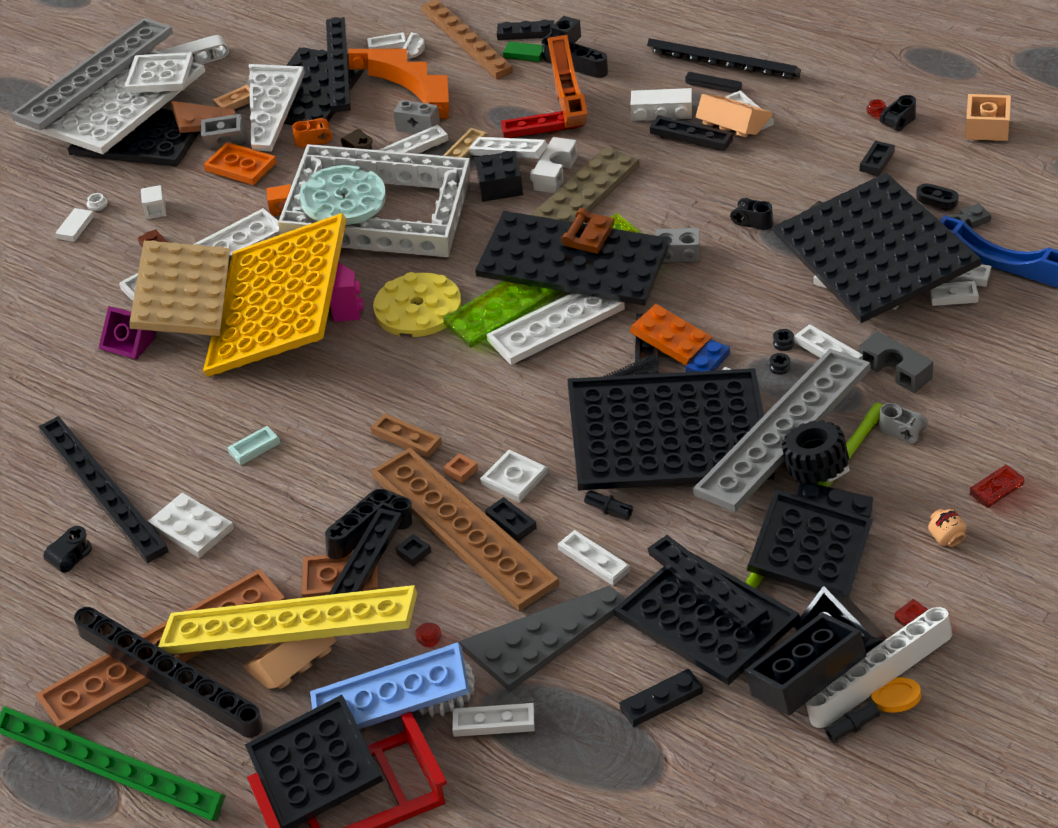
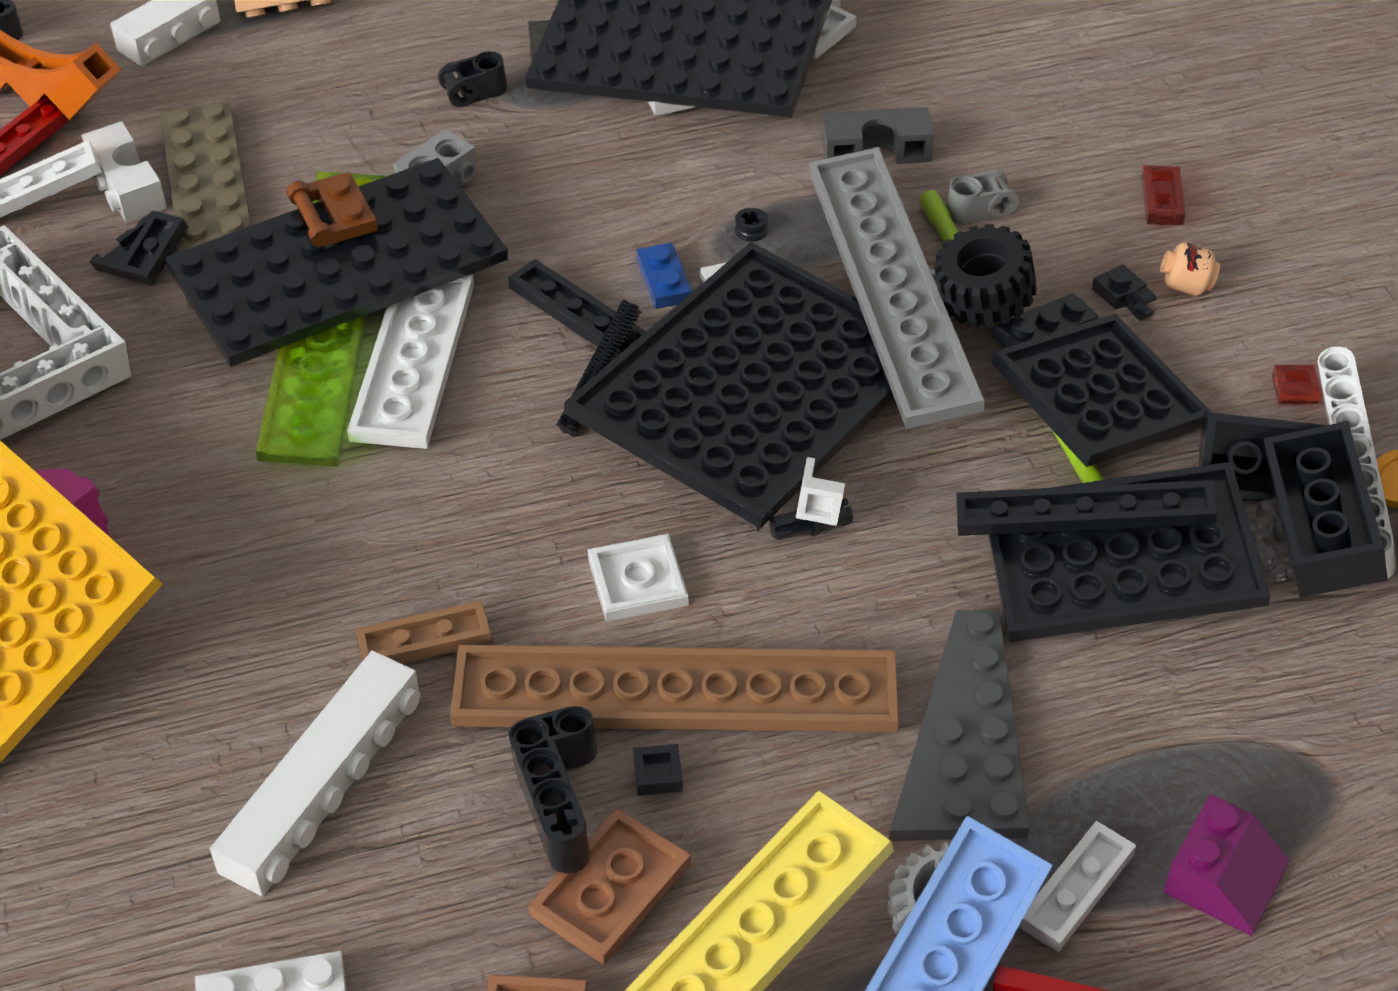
camera: 55 degrees left, 5 degrees up
light aqua tile [227,426,281,465] -> none
black plate [328,508,403,595] -> none
light yellow plate [373,272,462,337] -> none
nougat plate [443,453,478,484] -> none
black brick [475,151,523,202] -> none
black plate [485,497,537,542] -> none
white tile [558,530,630,586] -> none
black plate [619,669,703,727] -> none
orange plate [630,304,712,366] -> none
black plate [650,116,733,151] -> none
black bush [773,329,794,351] -> none
white plate [794,324,863,360] -> none
none -> black wing [89,211,189,285]
none -> white brick [209,650,421,897]
none -> white panel [796,457,845,526]
none -> black plate [1092,264,1156,321]
none -> magenta slope [1163,794,1290,936]

